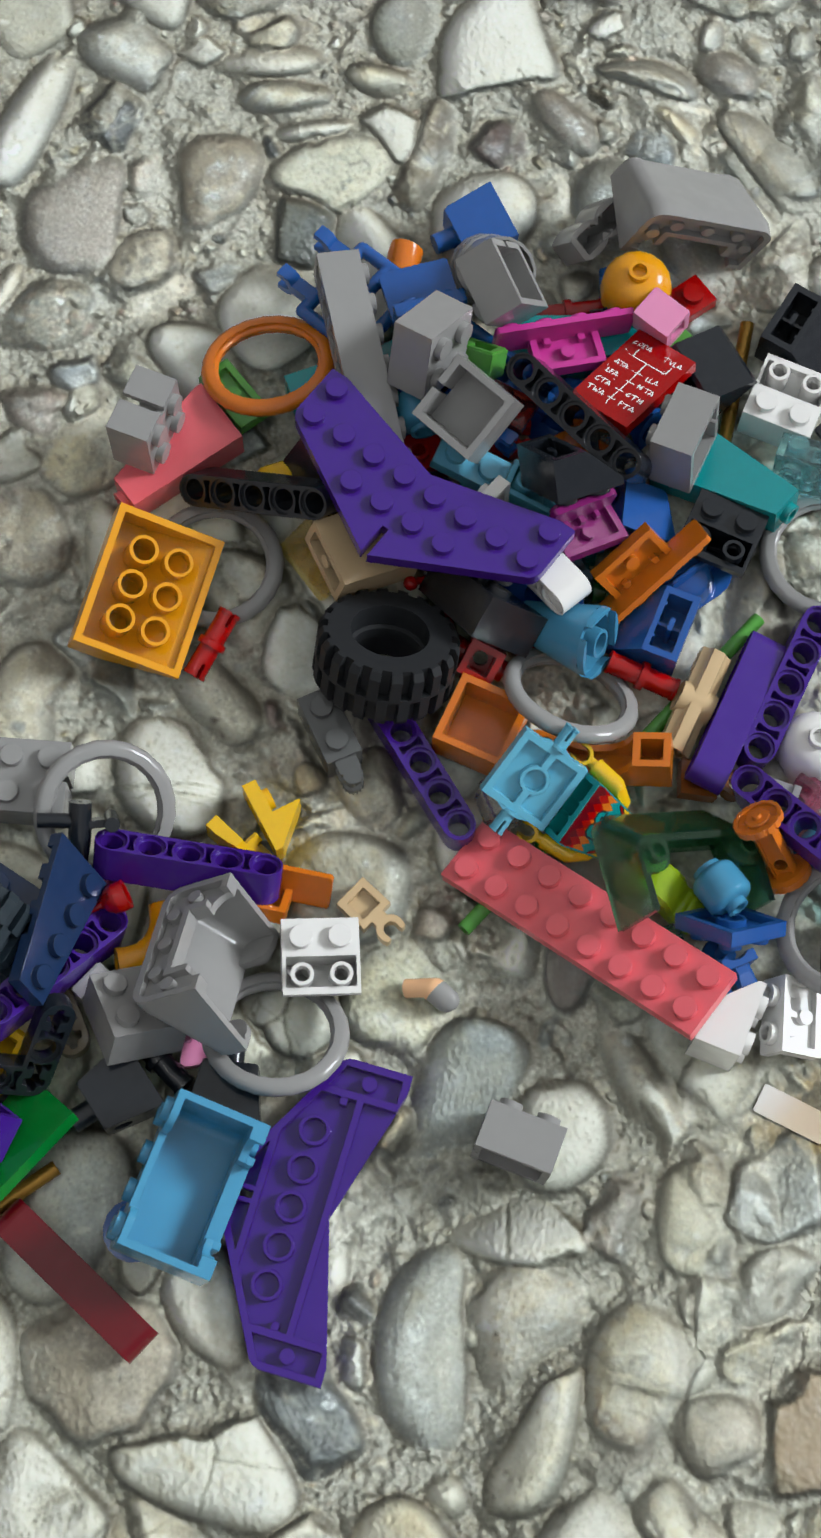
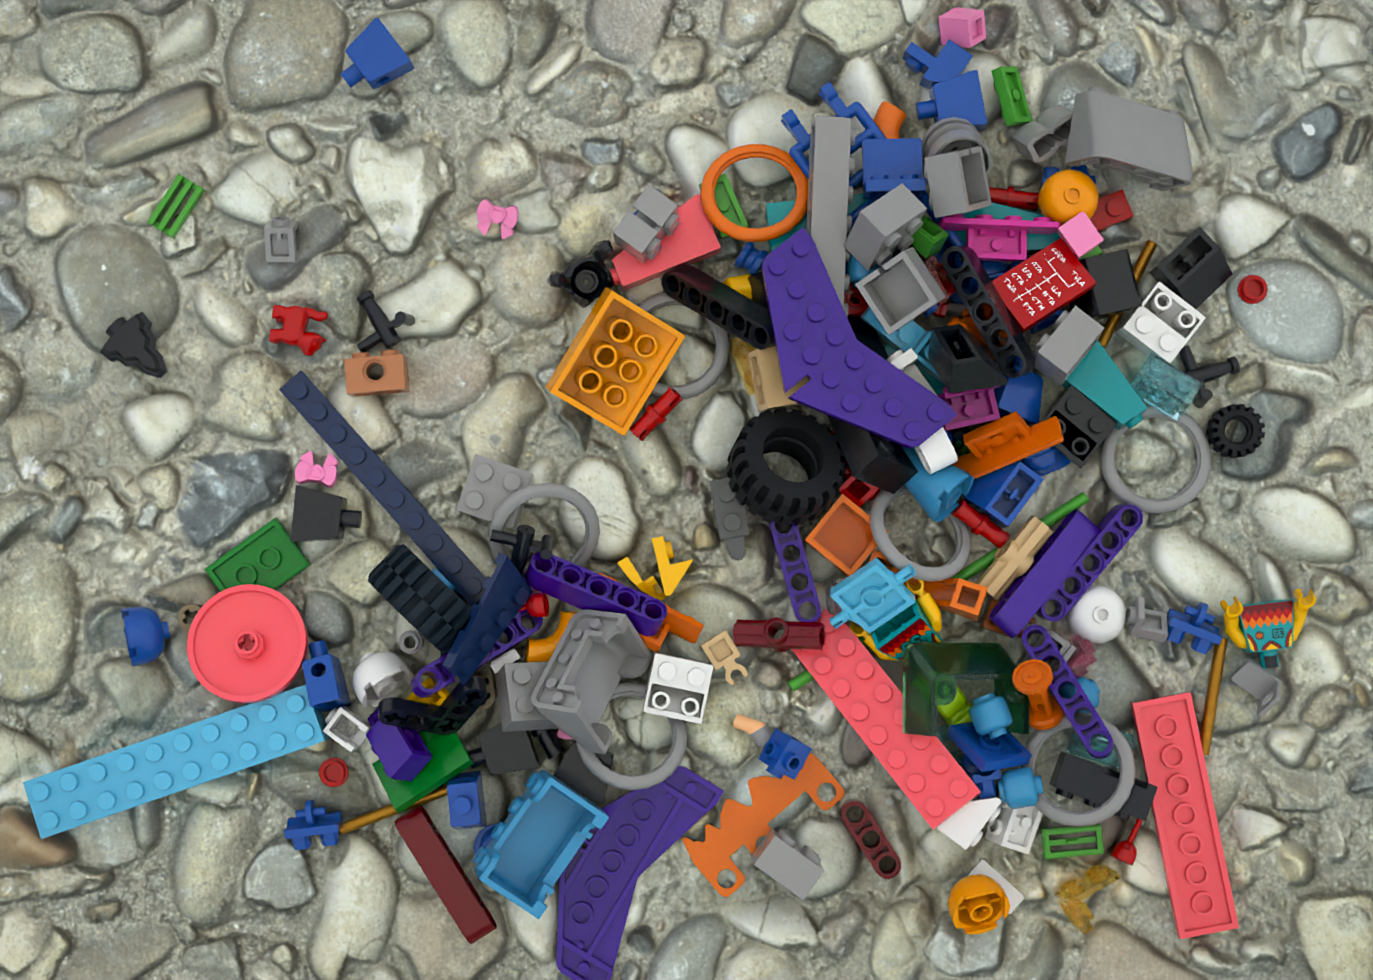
camera: 25 degrees right, 15 degrees up
none -> blue torso [447,770,487,830]
none -> black hair [547,240,614,308]
none -> orange piece [682,753,845,897]
none -> dark red piece [733,617,826,652]
none -> blue wheel [734,242,769,275]
none -> blue brick [759,728,812,780]
none -> dark red beam [840,798,901,879]
none -> blue brick [902,39,973,89]
none -> bright pink panel [939,7,986,48]
none -> light orange cylinder [947,874,1010,935]
none -> bright green plate [991,66,1033,126]
none -> dark azure head [998,767,1044,809]

